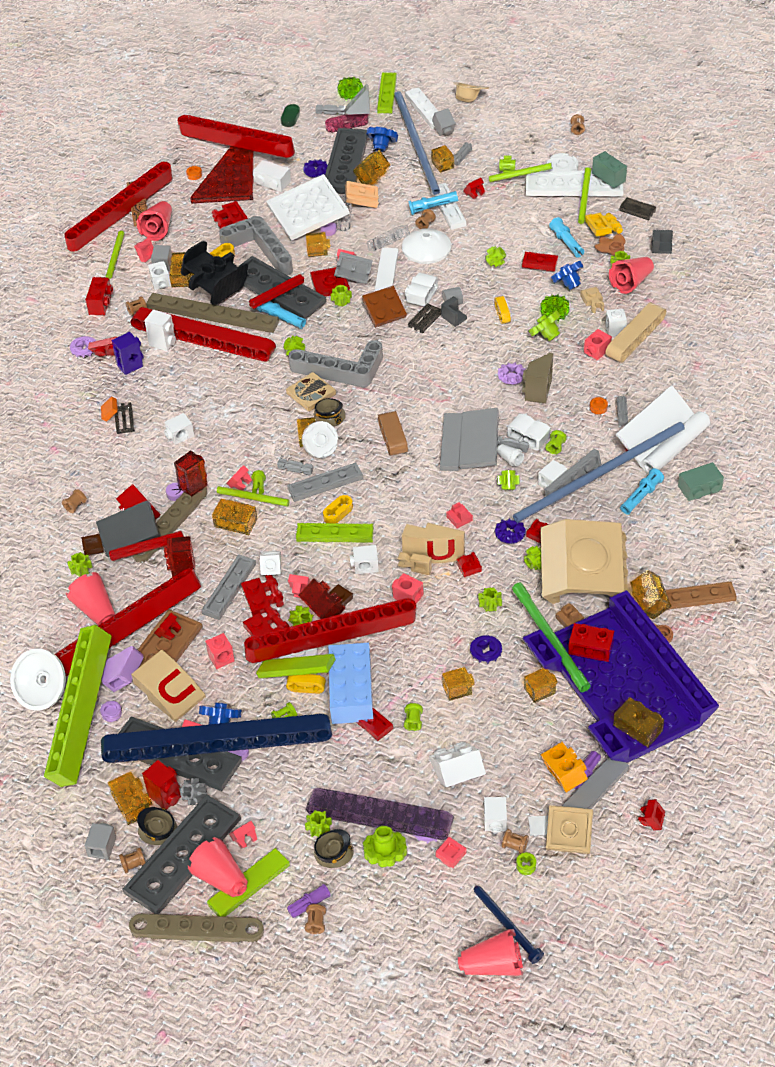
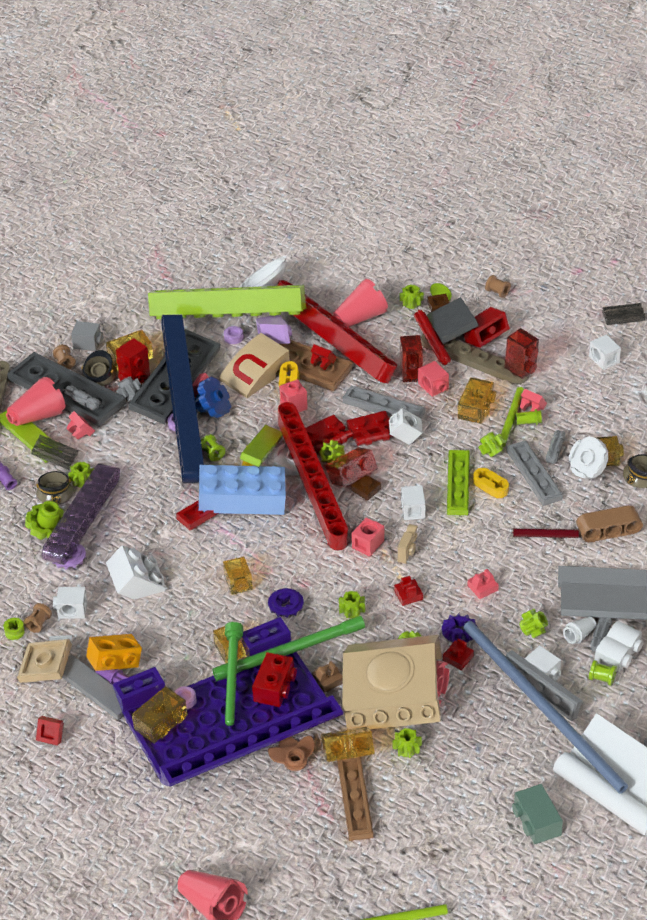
camera: 90 degrees right, 5 degrees down
orange tile [101,396,118,422] -> none
coral tile [288,574,311,598] -> none
tan slope [402,523,465,564] -> none
lime bush [404,703,423,731] -> none
coral tile [435,837,467,868] -> none
medium azure pin [620,468,664,515] -> none
none -> clear smoke tile [31,435,78,470]
none -> light grey axle [64,386,100,410]
none -> lavender tile [172,686,196,710]
none -> bright green piece [225,622,243,726]
none -> yellow beam [279,361,299,390]
none -> lime gear [392,728,422,758]
none -> coral brick [418,361,449,397]
none -> lime sticker [430,283,452,301]
none -> lime gear [478,431,505,457]
none -> dark red bar [513,528,579,538]

